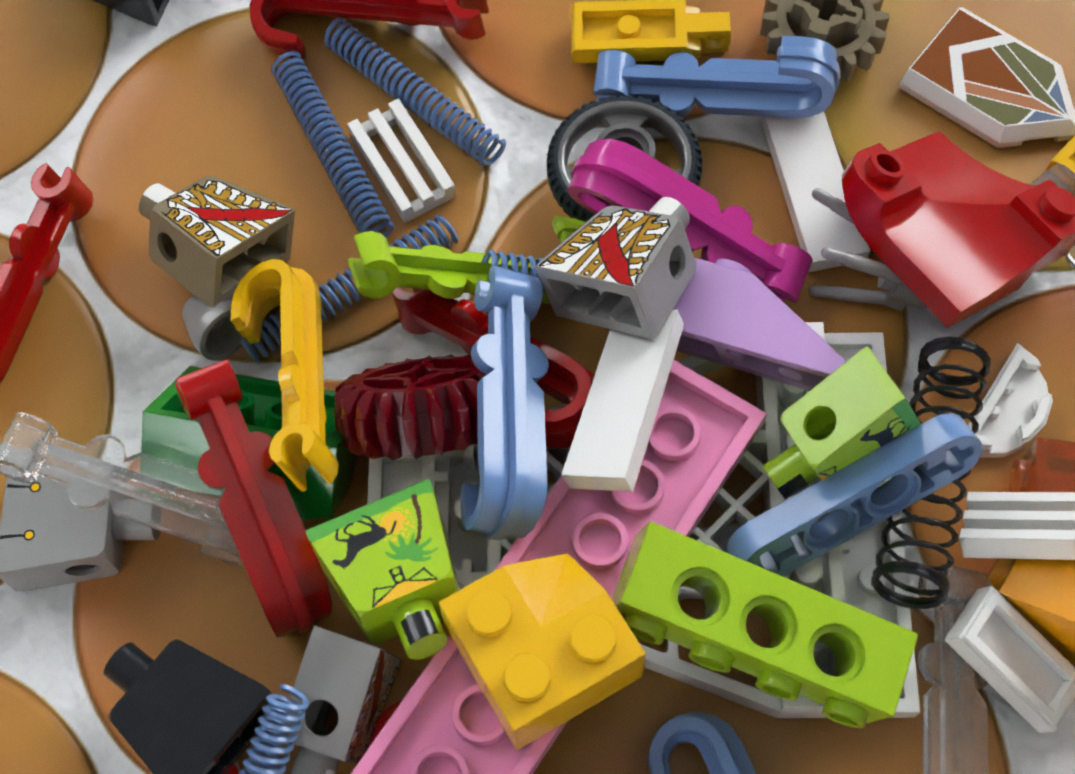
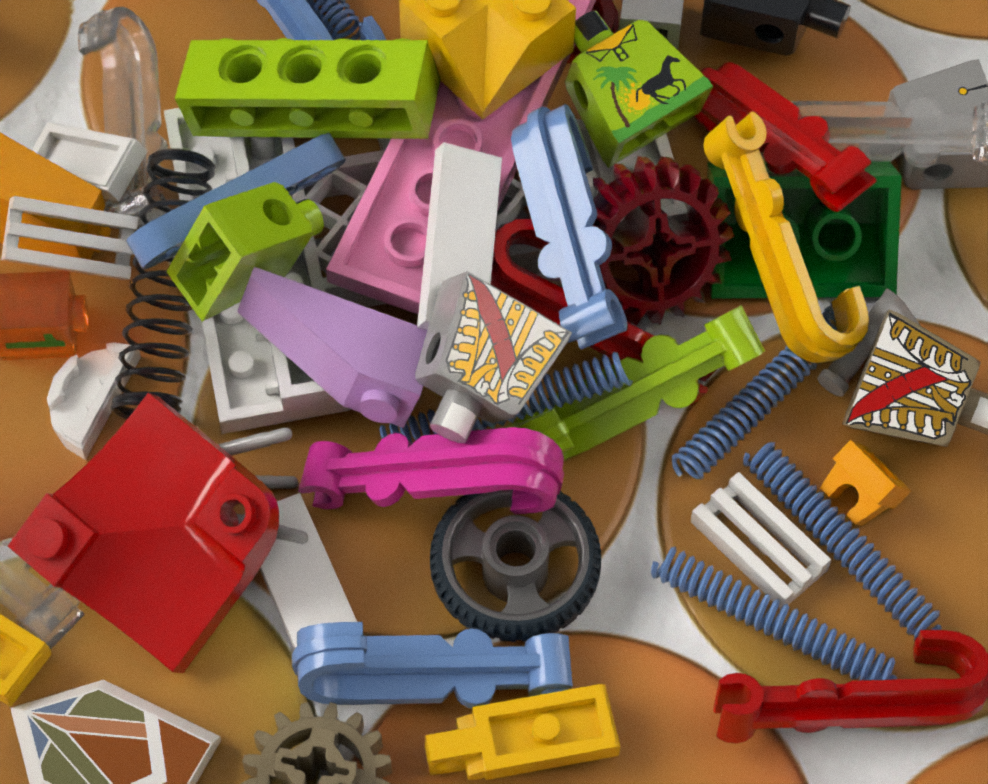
camera: 165 degrees right, 5 degrees down
none -> light orange tile [820,440,912,526]

